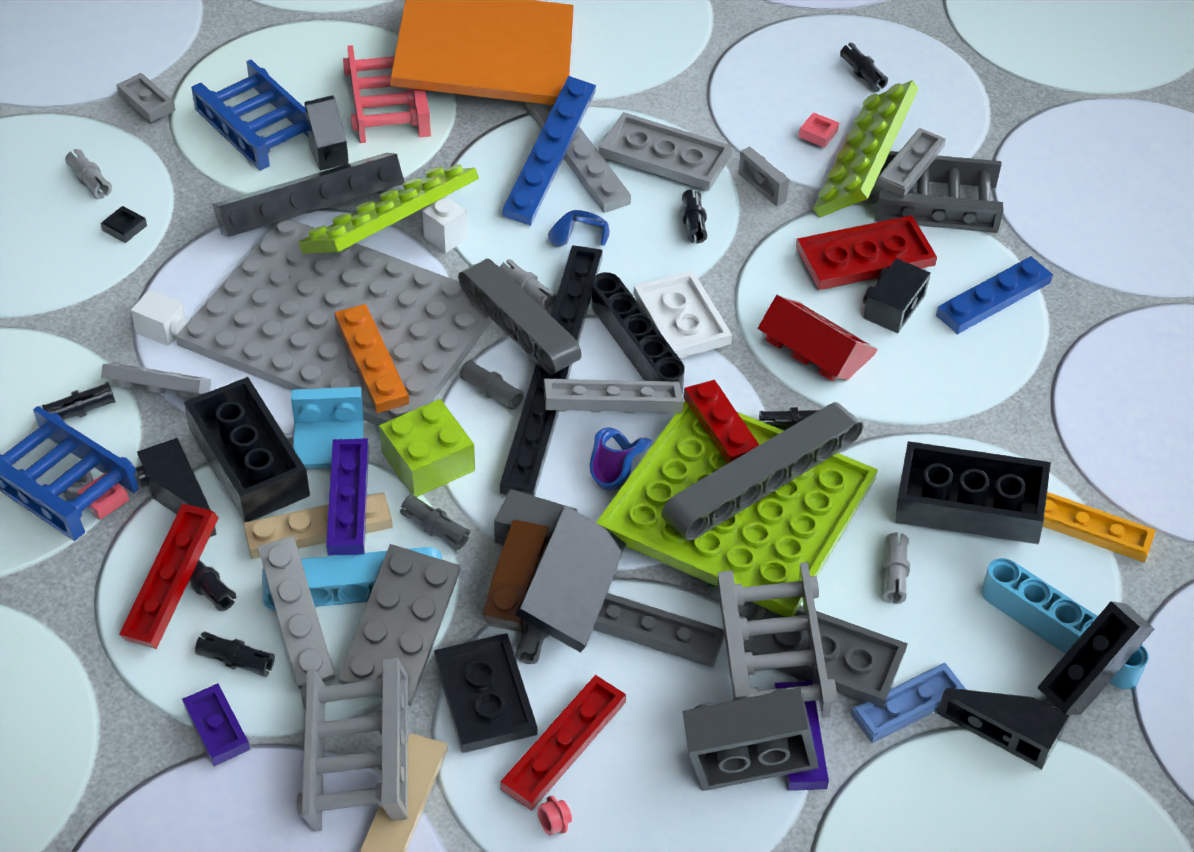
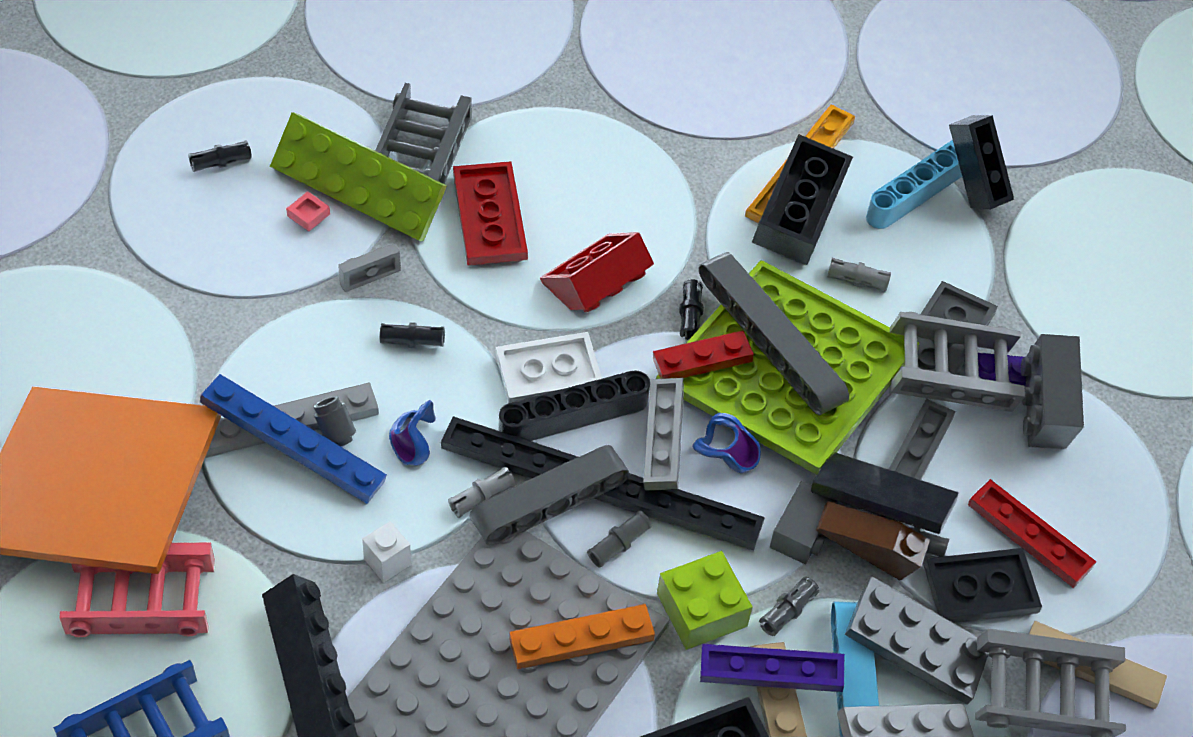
camera: 85 degrees left, 5 degrees up
medium azure bracket [291,387,364,469] -> none
lime plate [298,165,479,254] -> none
slope [304,95,349,171] -> none
coral plate [537,796,572,836] -> none
light grey plate [599,112,733,191] -> none
medium blue tile [850,662,967,743] -> none
black brick [863,258,931,333] -> none
light grey tile [876,128,946,197] -> none
blue plate [936,256,1053,335] -> none
black slope [937,688,1069,770] -> none
none -> dark grey brick [314,396,356,446]

